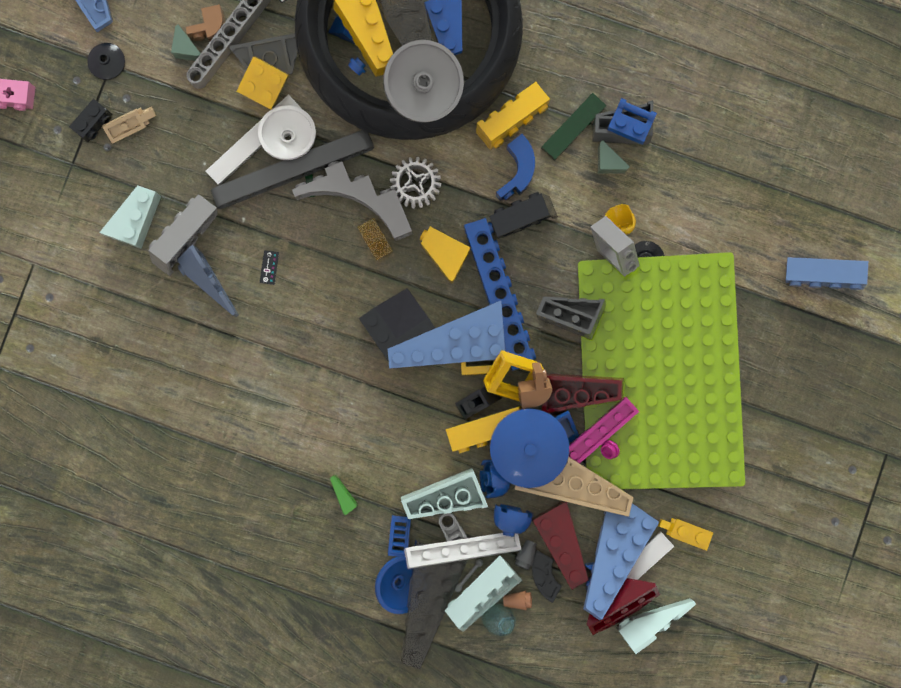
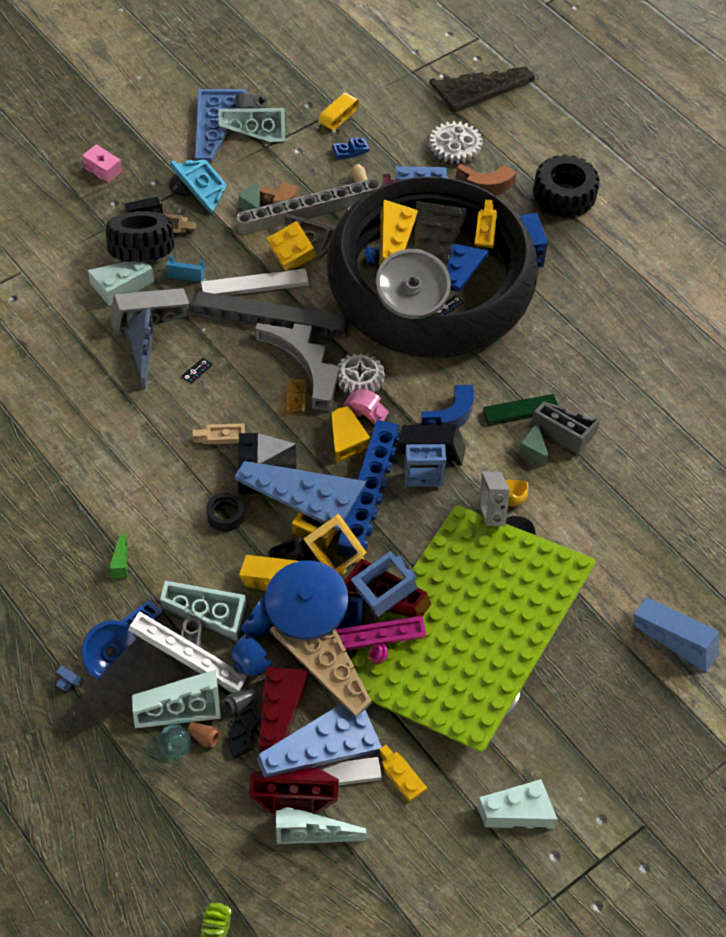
camera: 30 degrees right, 30 degrees down
white dish [258,105,316,160] -> none
yellow wedge [476,82,550,150] -> none
medium nougat brick [518,362,552,409] -> none
dark grey wedge [536,297,606,340] -> none
blue plate [607,98,657,145] -> none
none -> medium blue tile [56,665,84,692]
none -> black tyre [105,211,174,262]
none -> dark azure hinge [166,256,206,282]
none -> medium azure wing [169,160,227,214]
none -> tan hinge [192,423,245,444]
none -> black tyre [206,493,244,532]
none -> bright pink brick [343,389,389,425]
none -> medium blue window [351,551,418,616]
none -> medium blue window [404,444,446,487]
none -> light aqua wedge [477,779,557,829]

